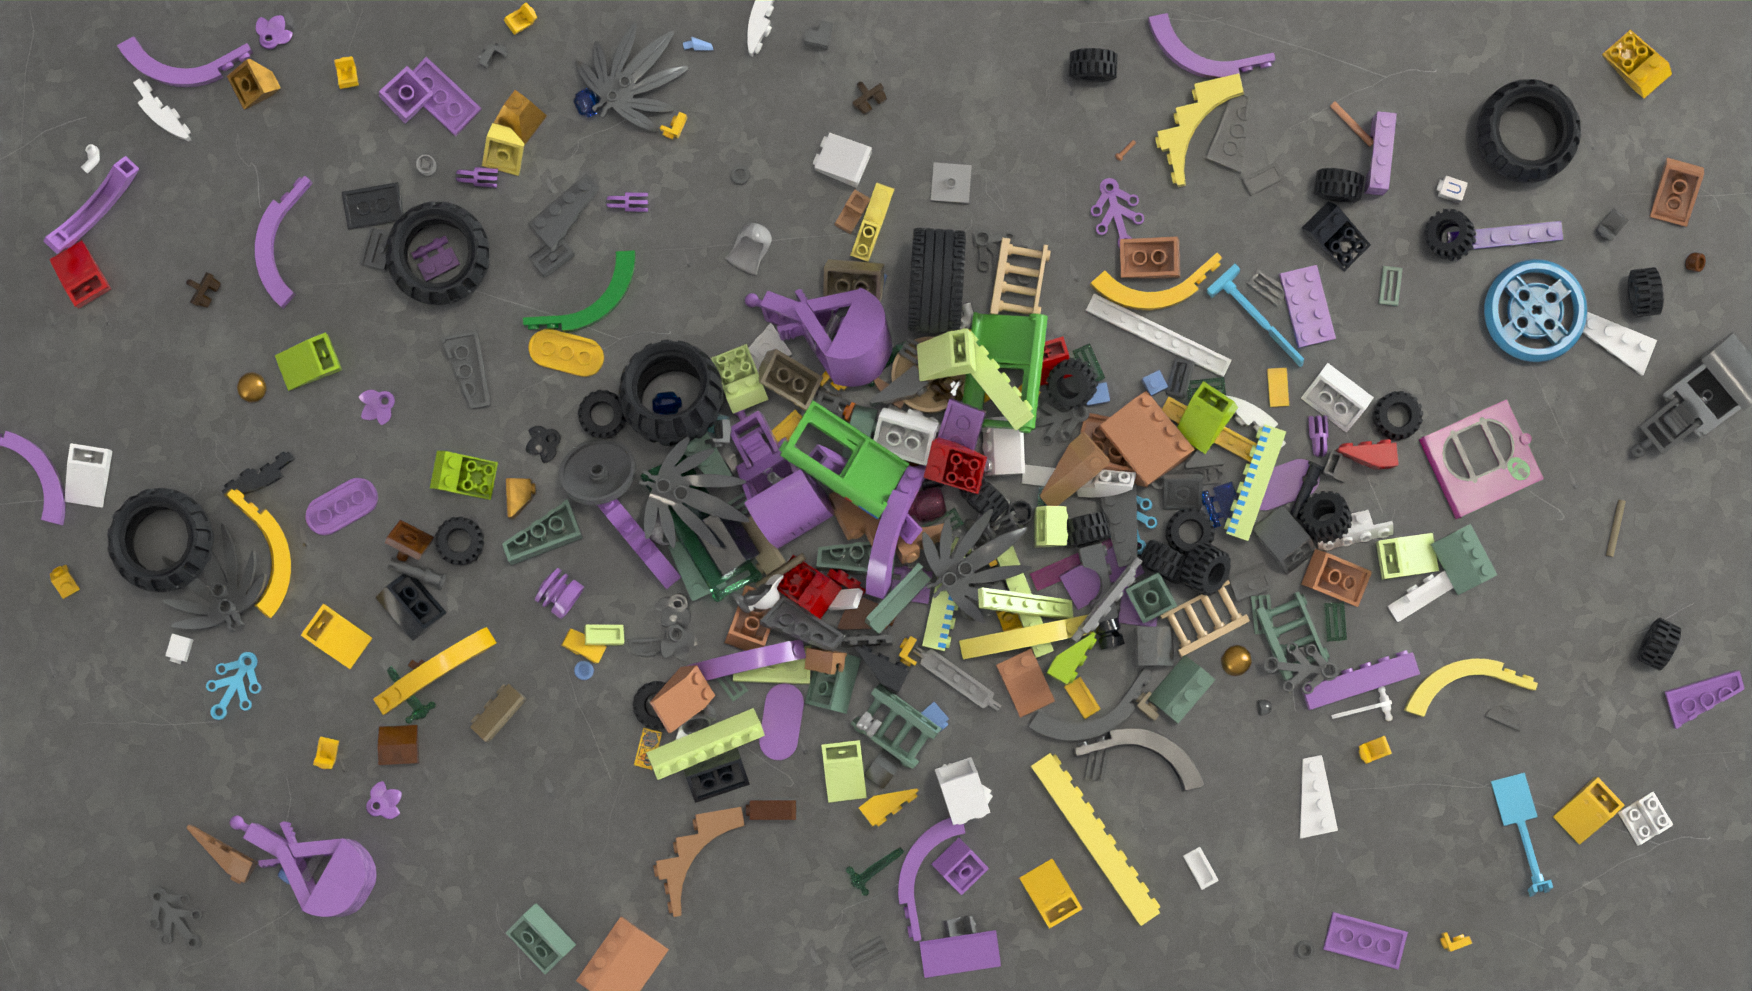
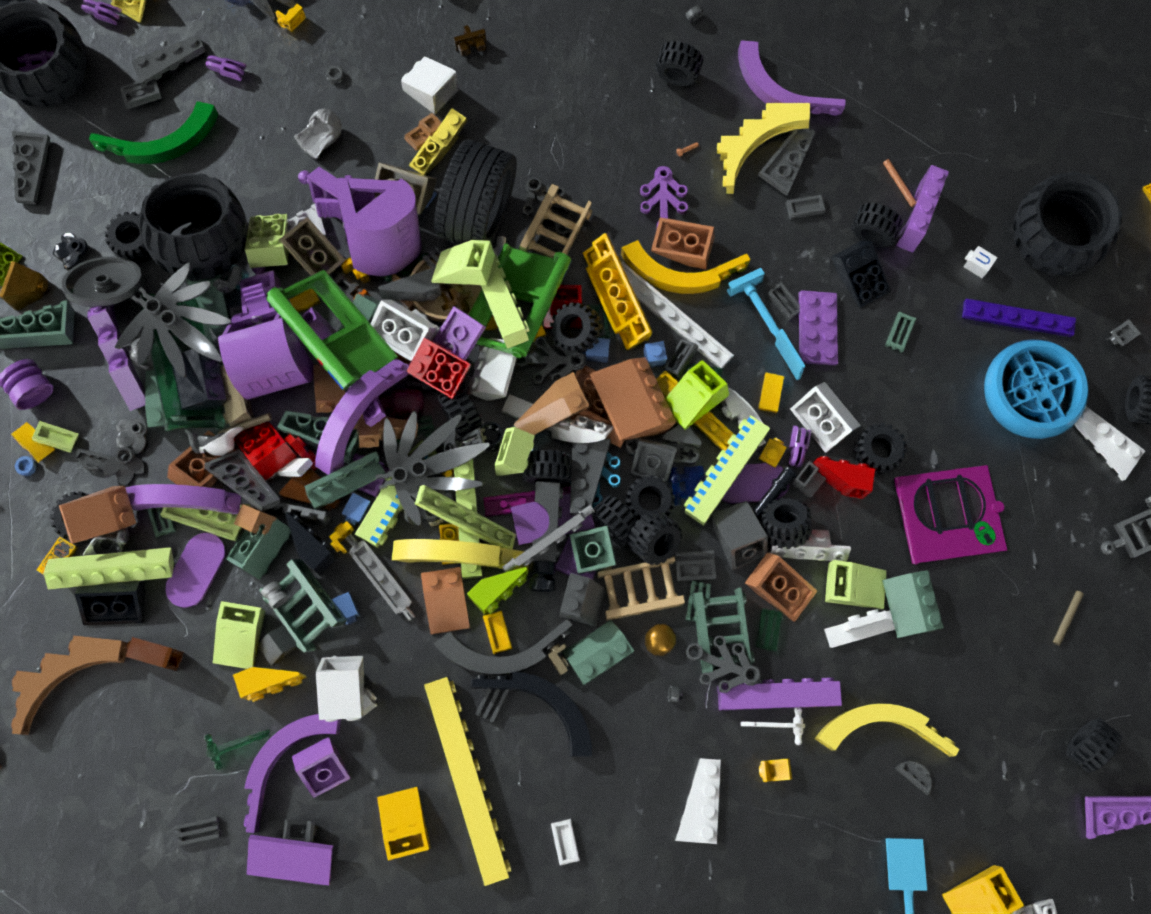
camera: 15 degrees right, 10 degrees down
yellow tile [528,329,604,377] -> none
light grey plate [931,162,972,204] -> none
black tyre [1424,209,1477,261] -> none
none -> medium blue brick [342,493,372,526]
none -> yellow slope [583,233,652,350]
none -> yellow bracket [758,438,787,468]

